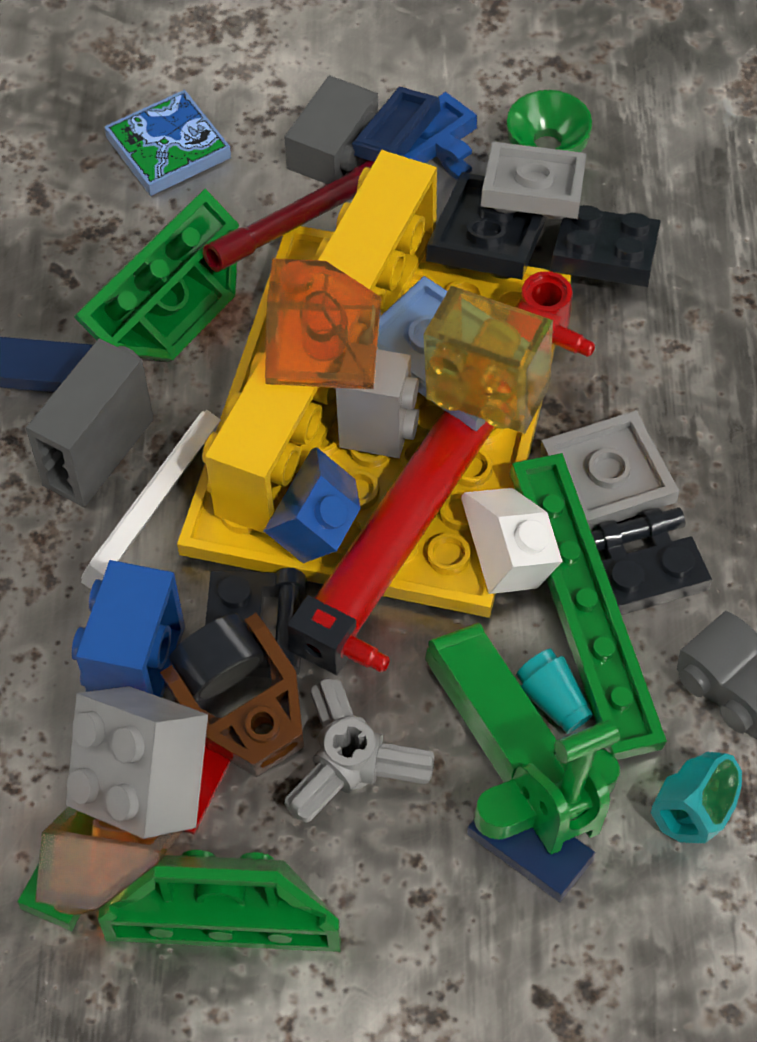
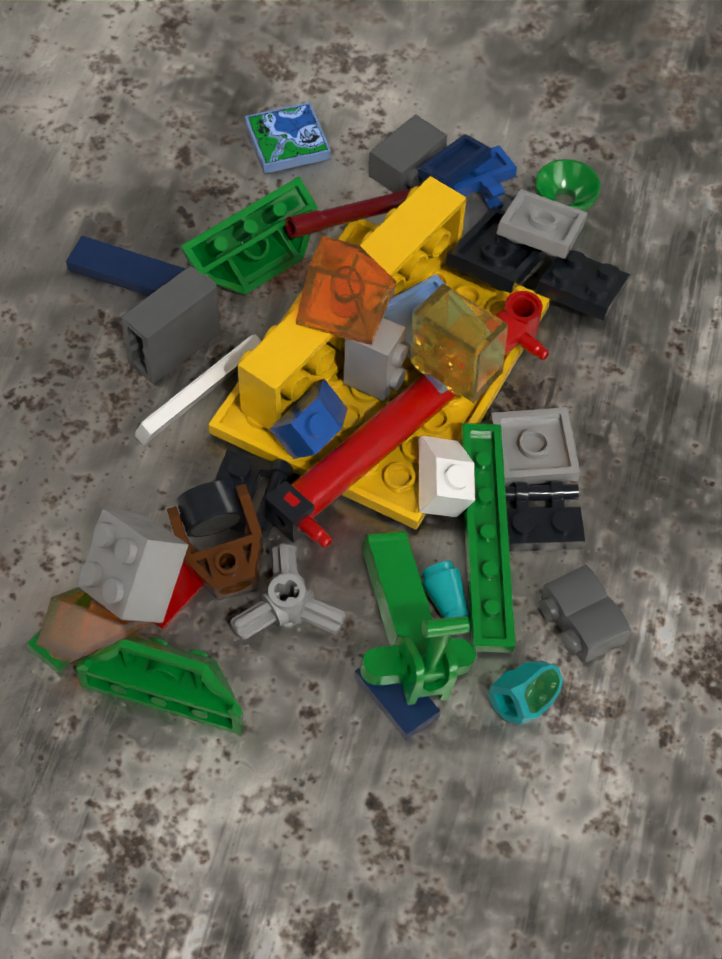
camera: 10 degrees right, 0 degrees up
blue brick [72,560,185,698] -> none

